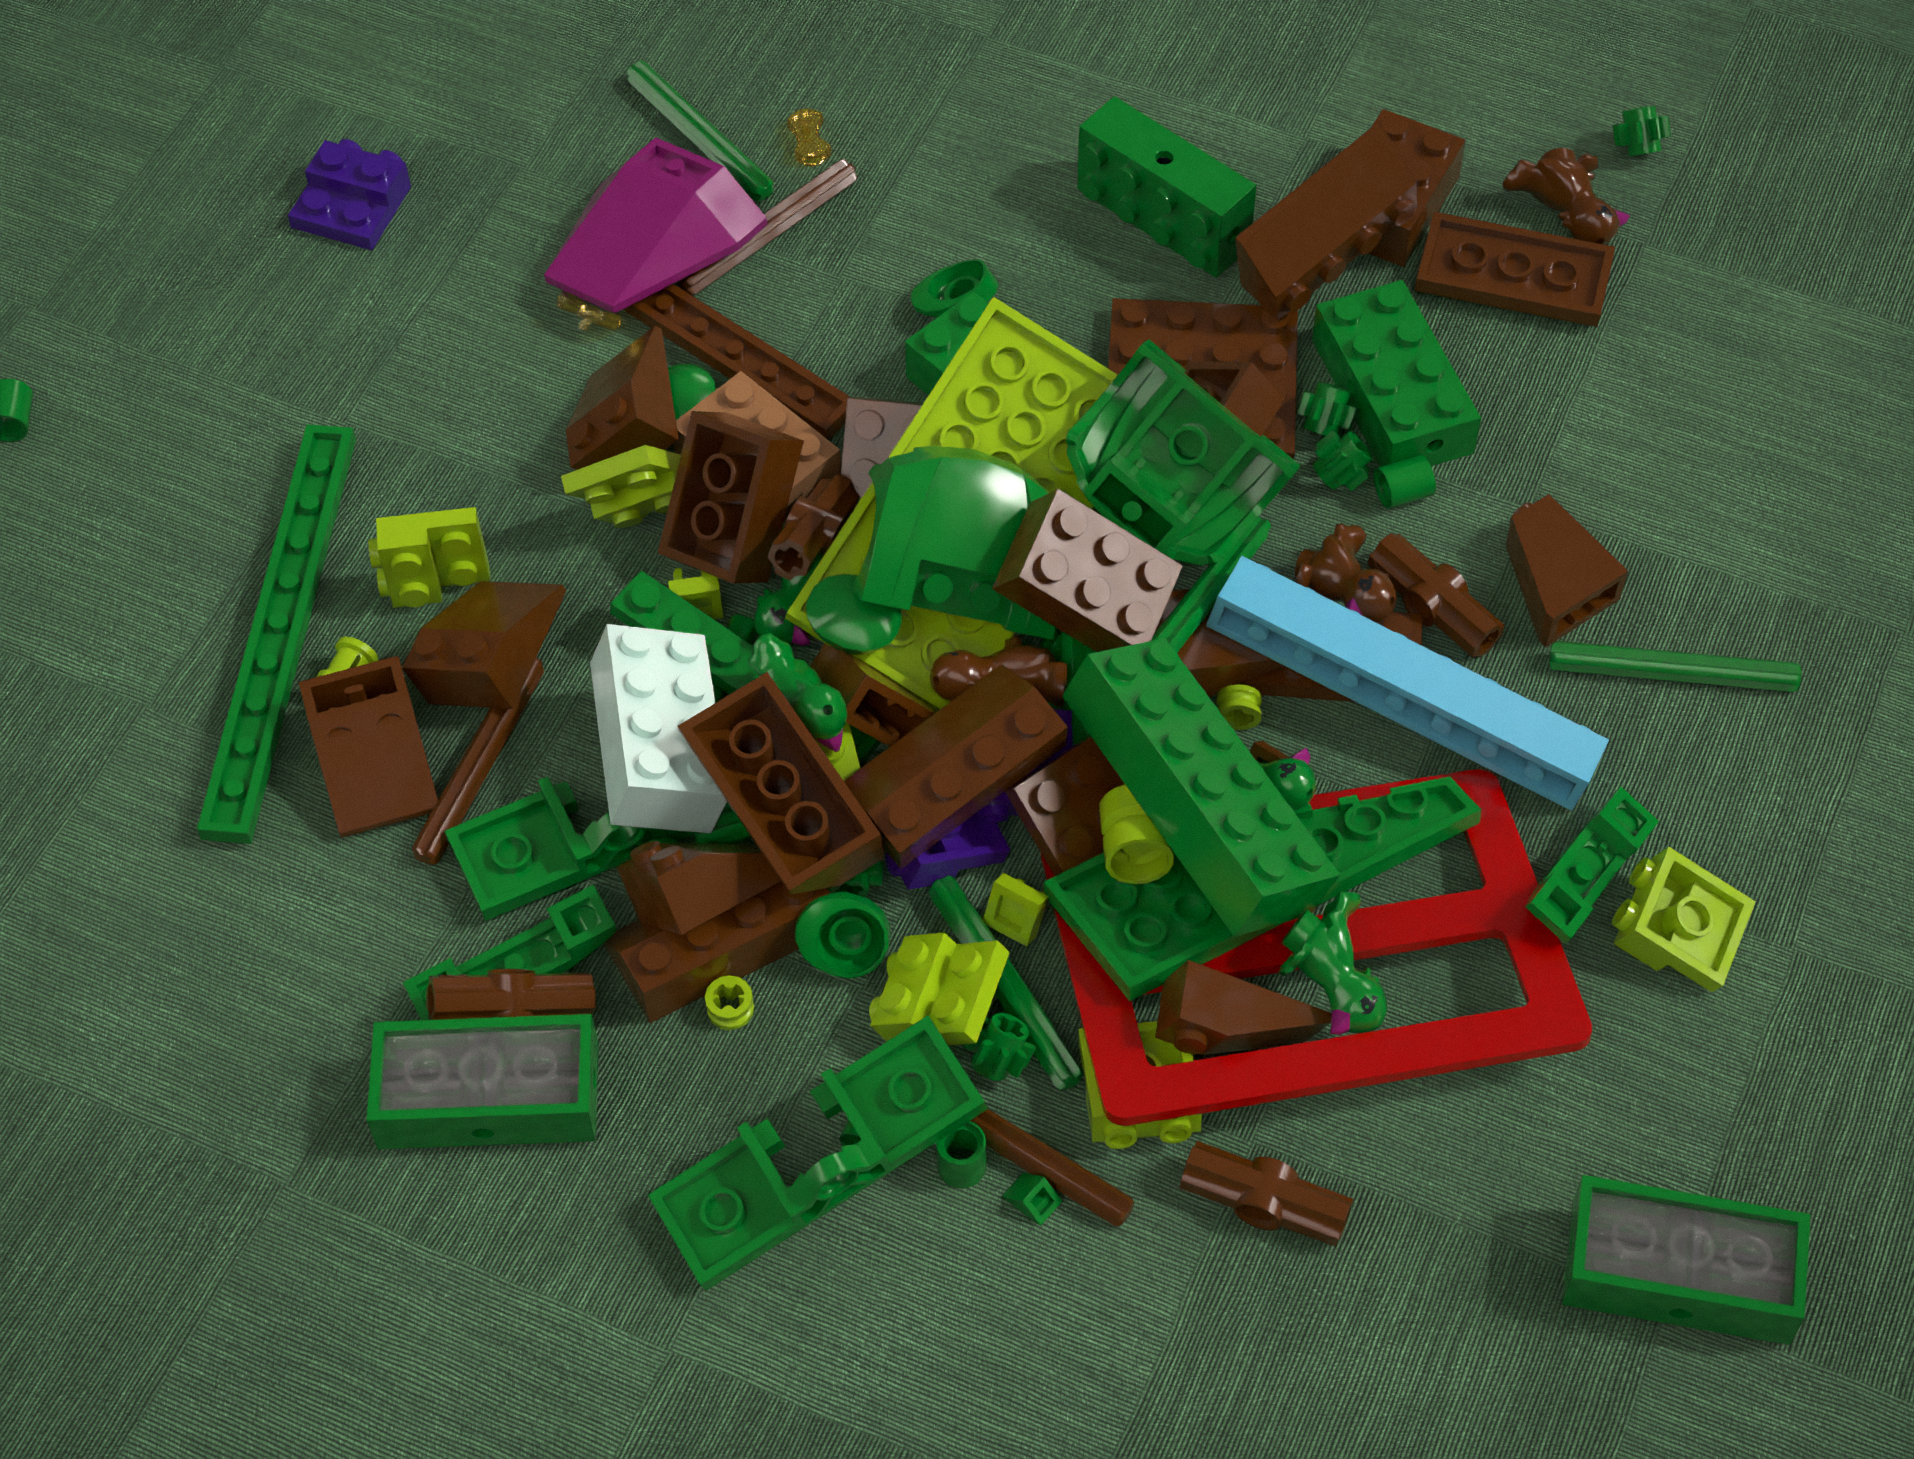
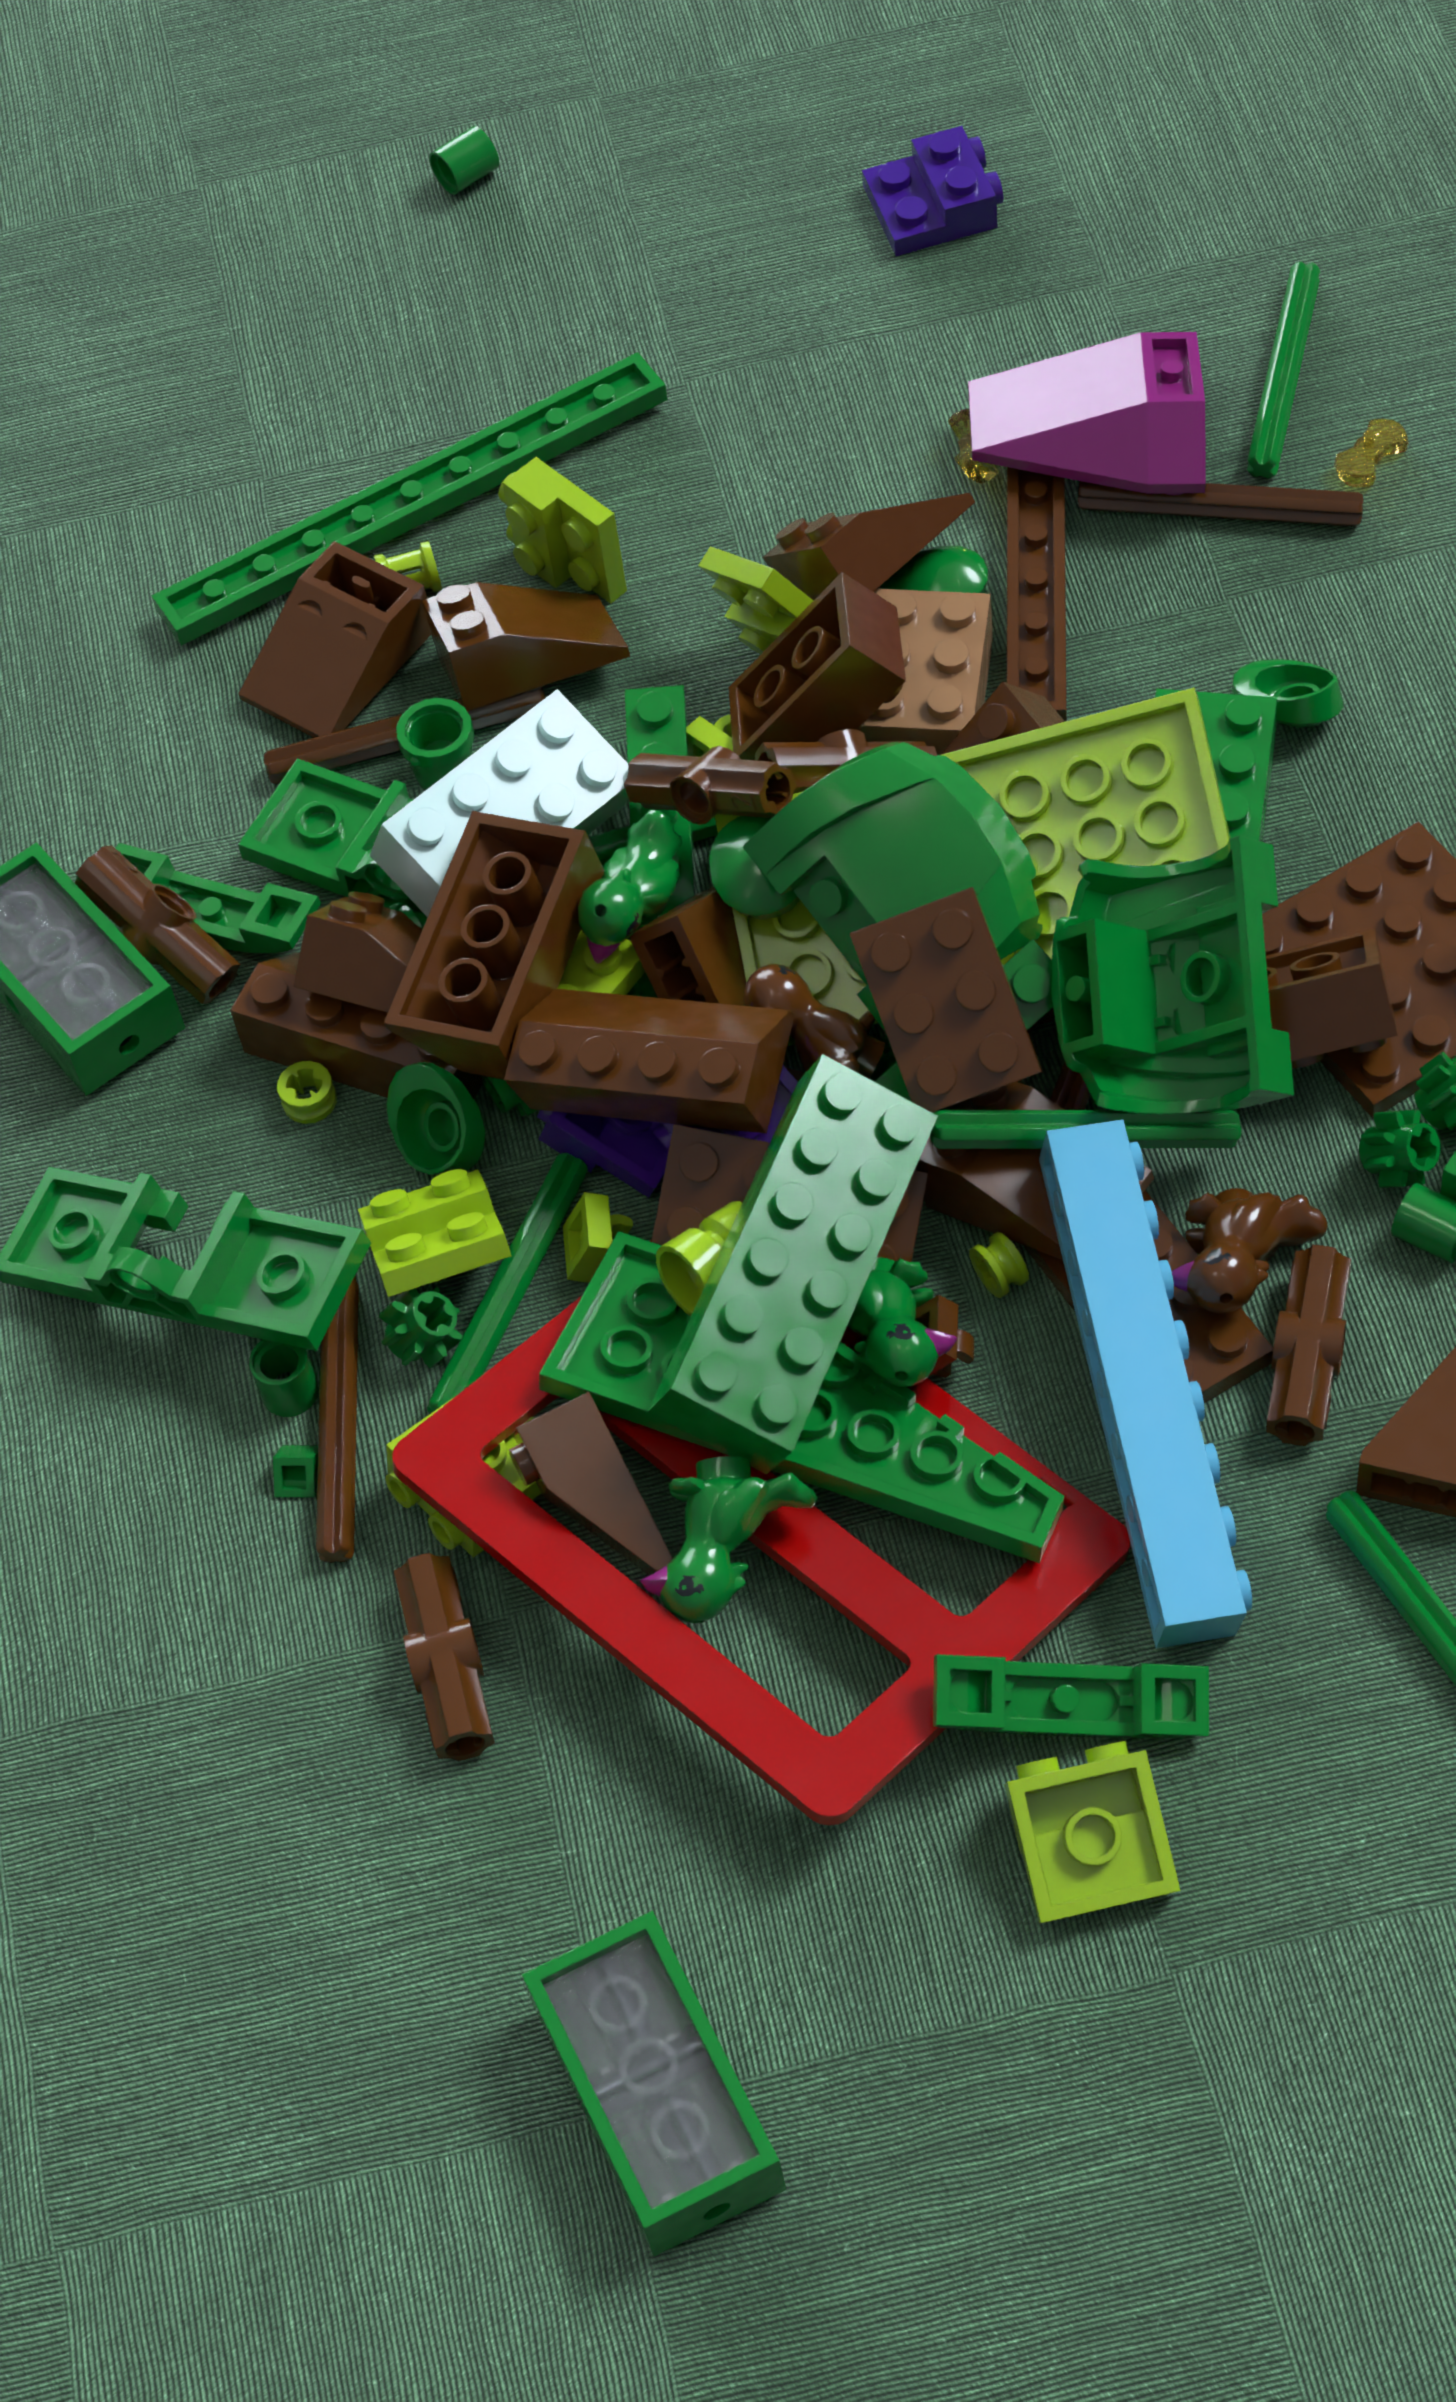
camera: 60 degrees right, 0 degrees up
none -> green piece [396,698,474,790]
none -> reddish brown piece [624,746,797,825]

